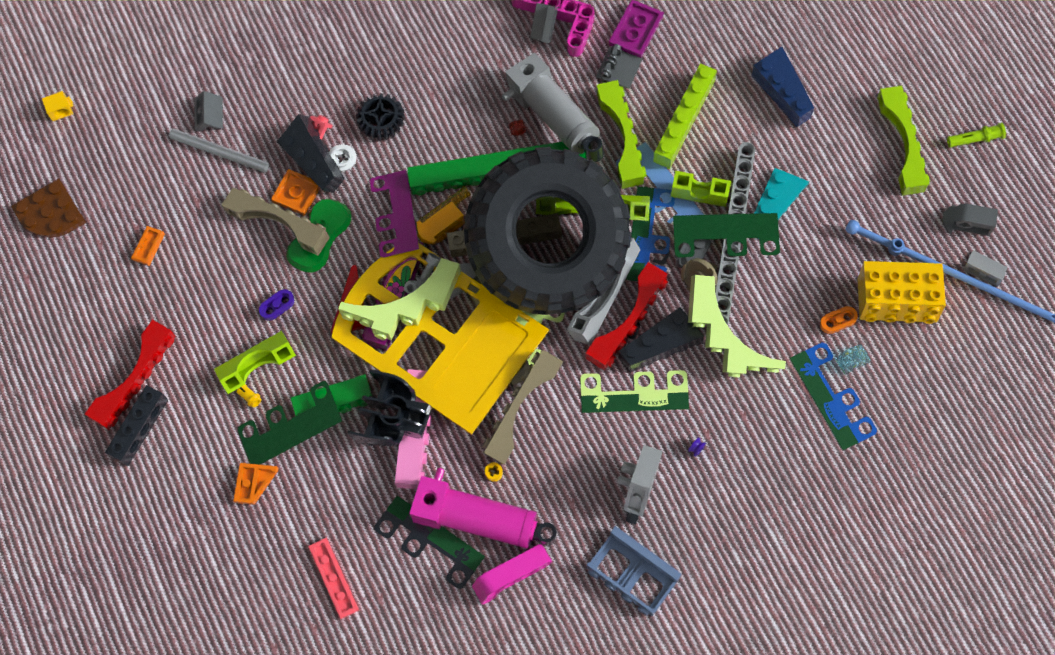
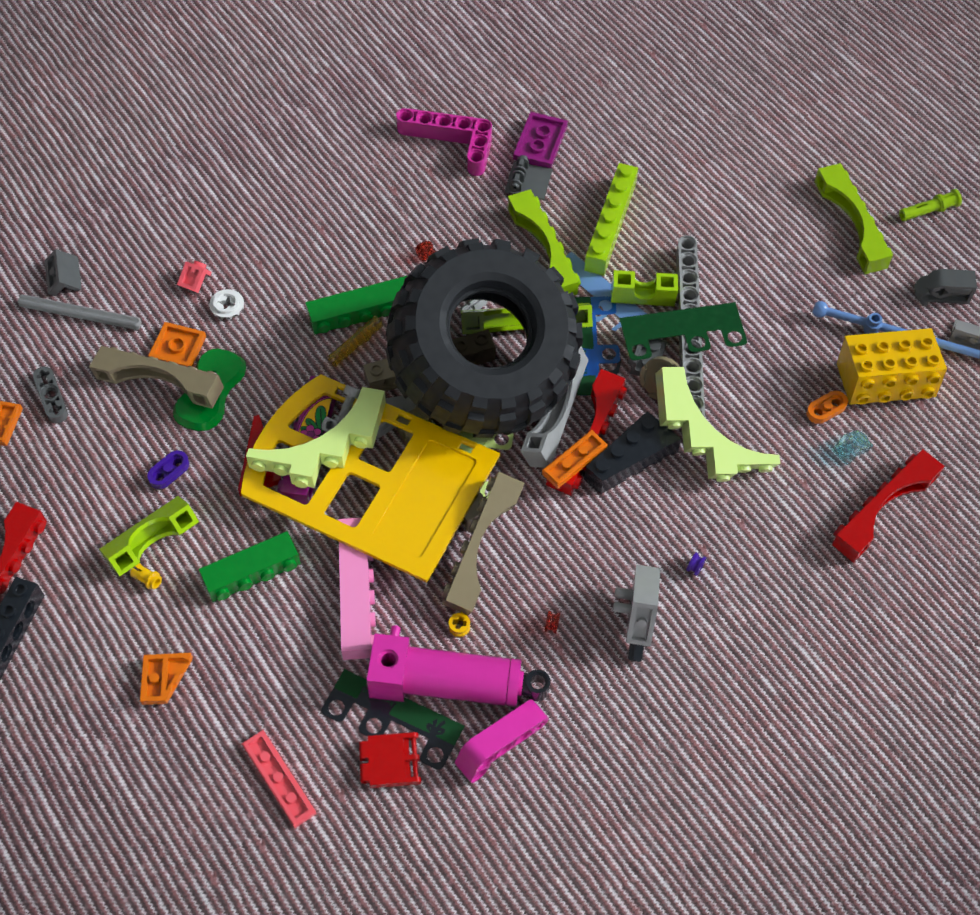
camera: 15 degrees left, 10 degrees down
dark green piece [238,381,342,465] -> none
black wedge [277,114,345,193] -> none
black piece [347,369,432,446] -> none
black gear [356,93,405,141] -> none
magenta piece [370,170,419,257] -> none
light orange piece [416,201,465,245] -> none
light grey piece [502,53,604,162] -> none
dark grey panel [530,3,558,43] -> none
piece [581,370,689,413] -> none
sand blue window [587,526,682,617] -> none
dark blue wedge [751,46,814,127] -> none
teal wing [754,168,809,220] -> none
piece [790,343,877,450] -> none
none -> dark grey beam [33,366,68,423]
none -> red plate [359,732,421,788]
none -> orange tile [542,430,608,489]
none -> clear red bush [544,610,561,634]
none -> red arch [832,449,945,563]

